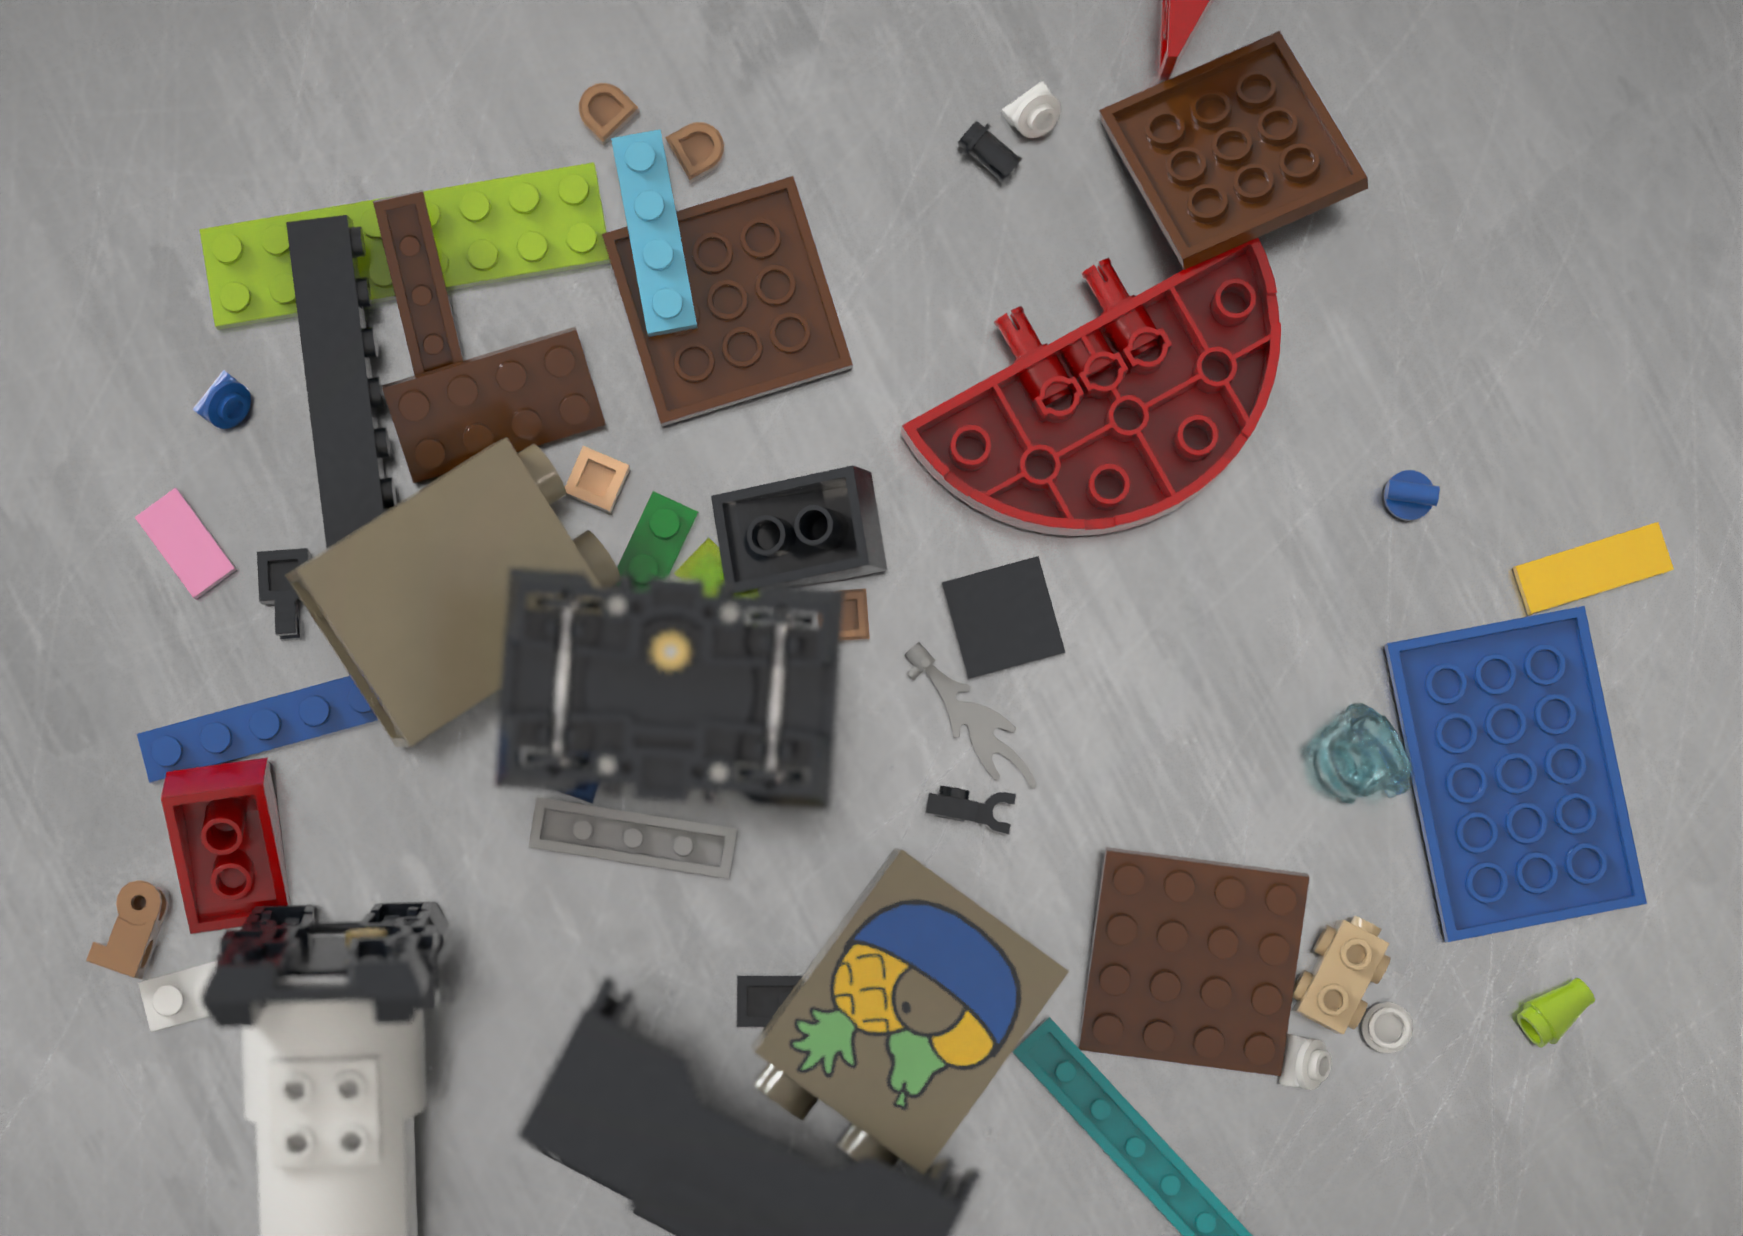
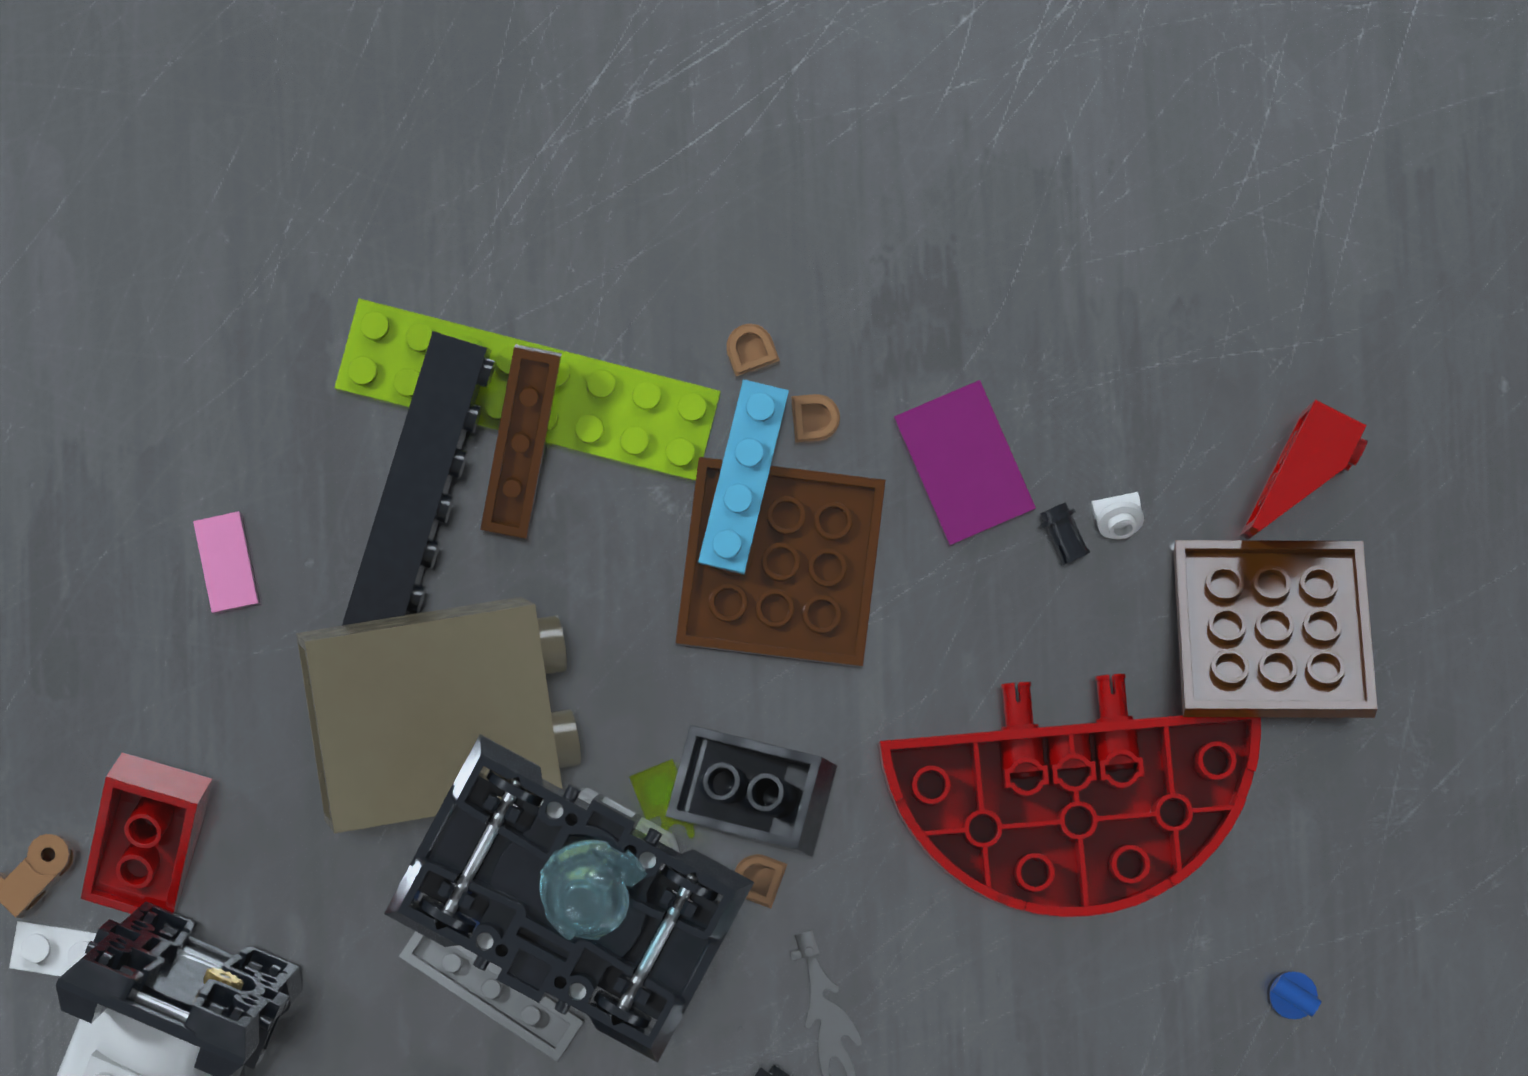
camera: 30 degrees right, 0 degrees up
blue plate [137,676,379,784] -> none
blue plate [192,370,251,429] -> none
black plate [257,548,311,641] -> none
reddish brown plate [382,327,606,483] -> none
light nougat plate [565,446,630,514] -> none
green plate [615,491,699,590] -> none
black tile [941,556,1066,680] -> none
none -> clear light blue helmet [539,840,647,940]
none -> magenta tile [893,380,1036,546]

